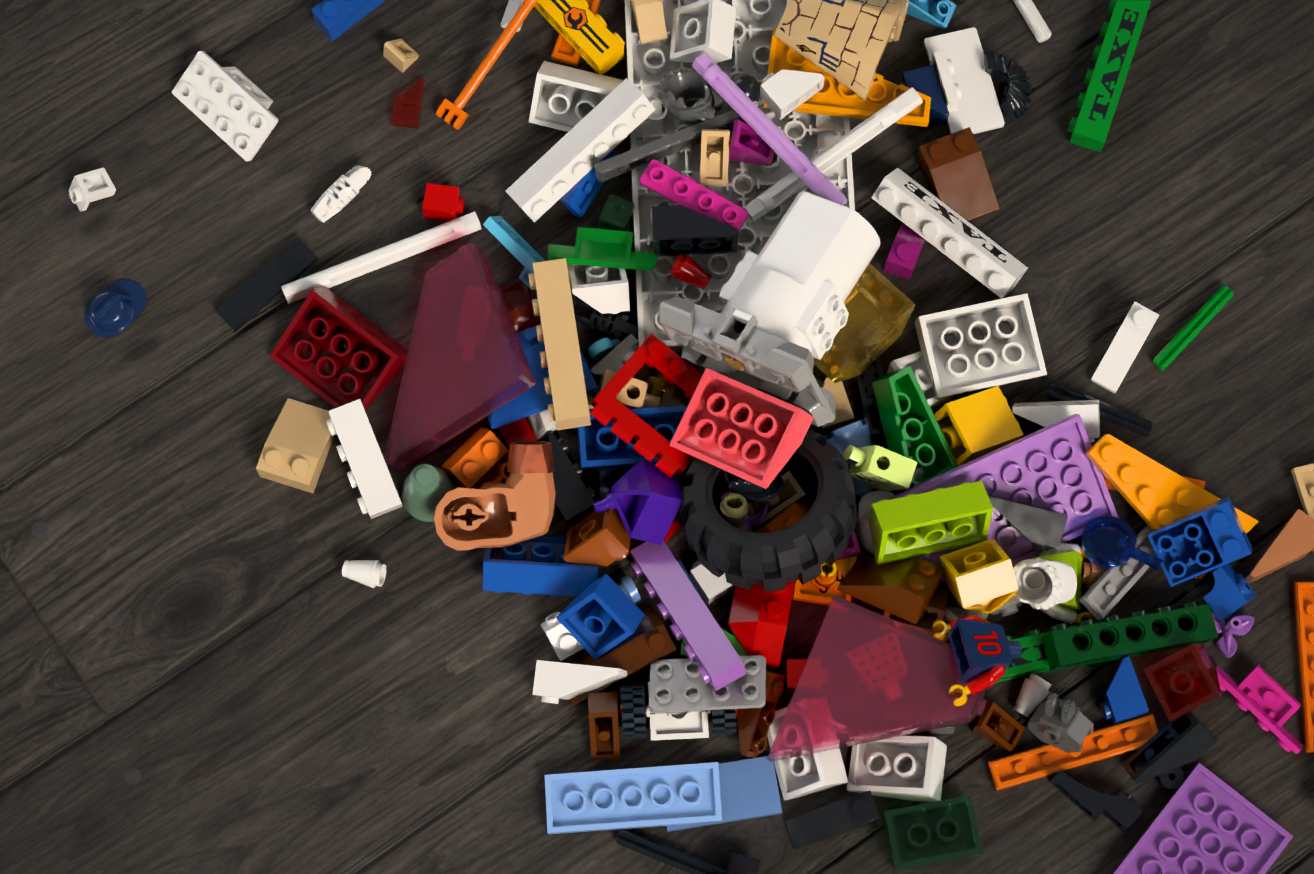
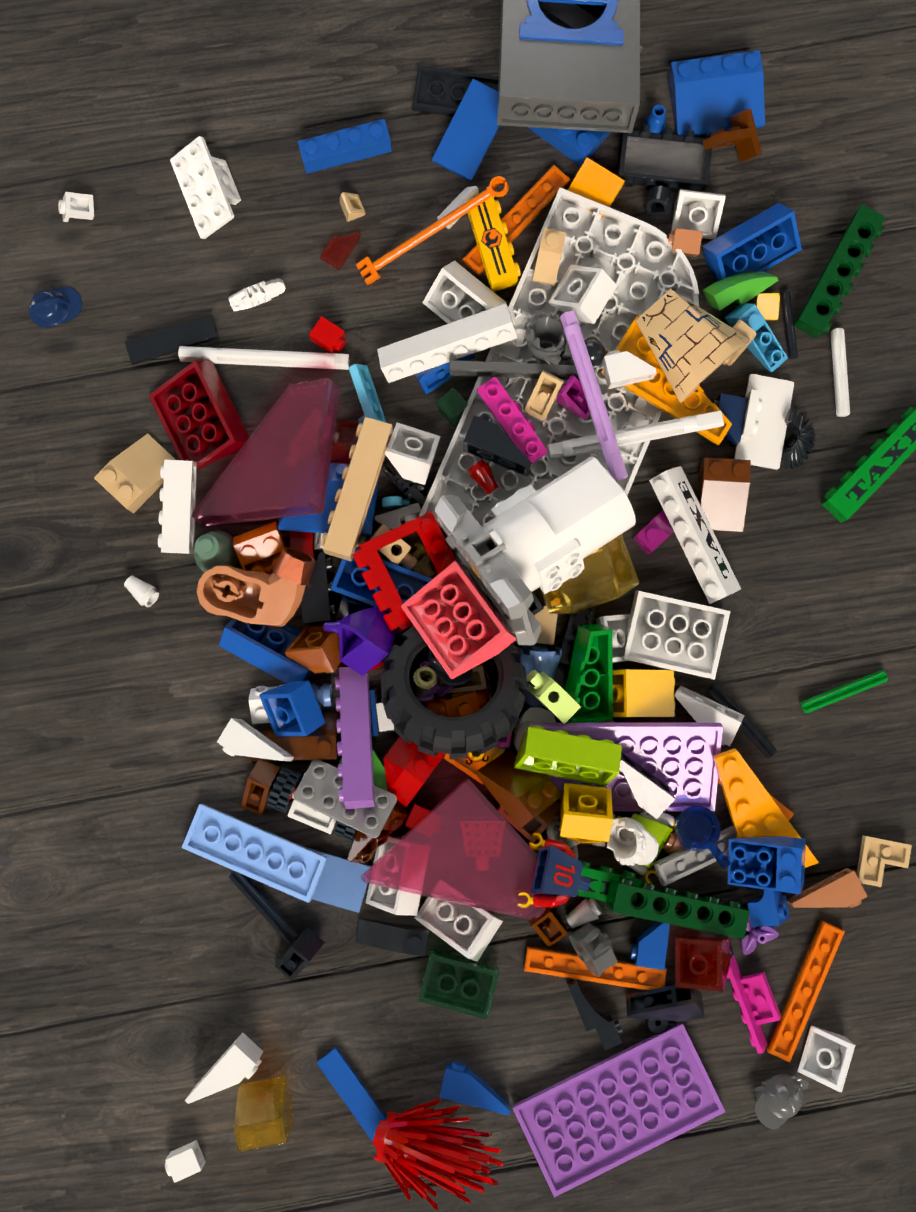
camera: 25 degrees right, 10 degrees up
green plate [548,227,658,271] -> none
white slope [1091,302,1159,394] -> none

